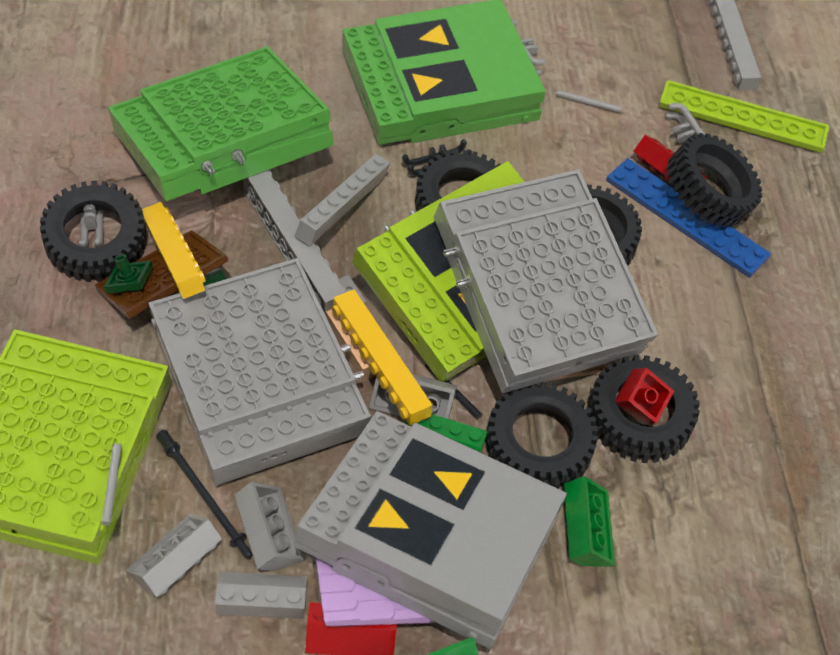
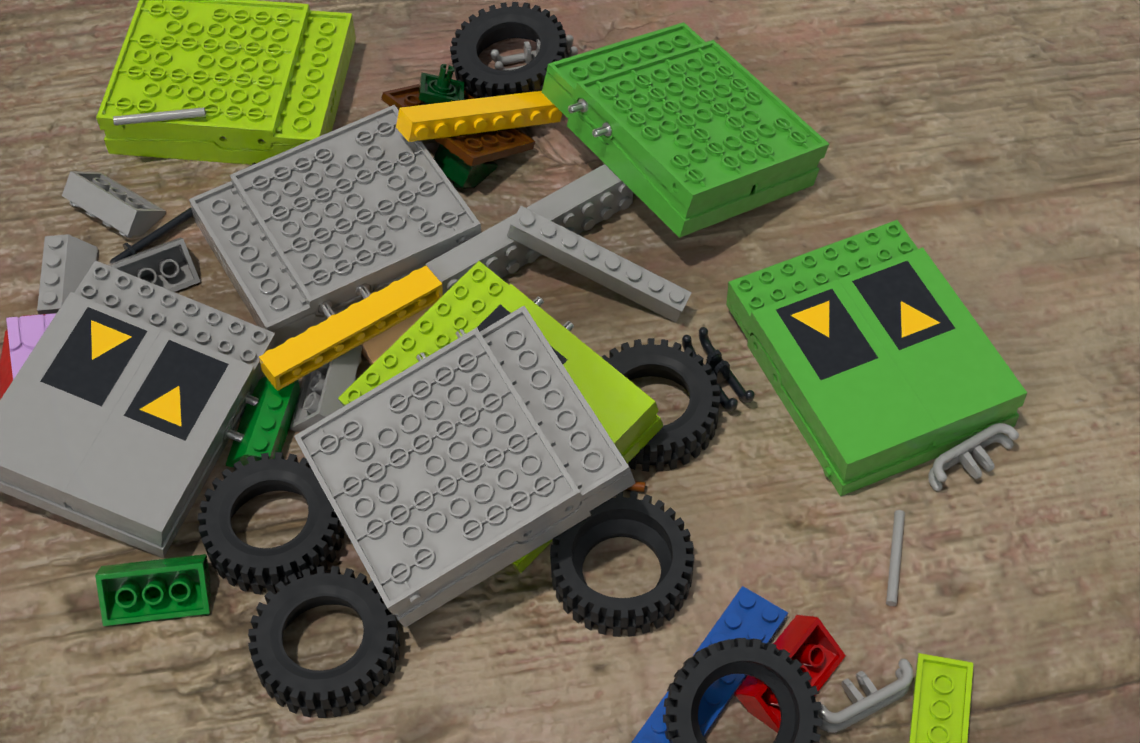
camera: 90 degrees right, 0 degrees up
red brick [615,368,674,425] -> none

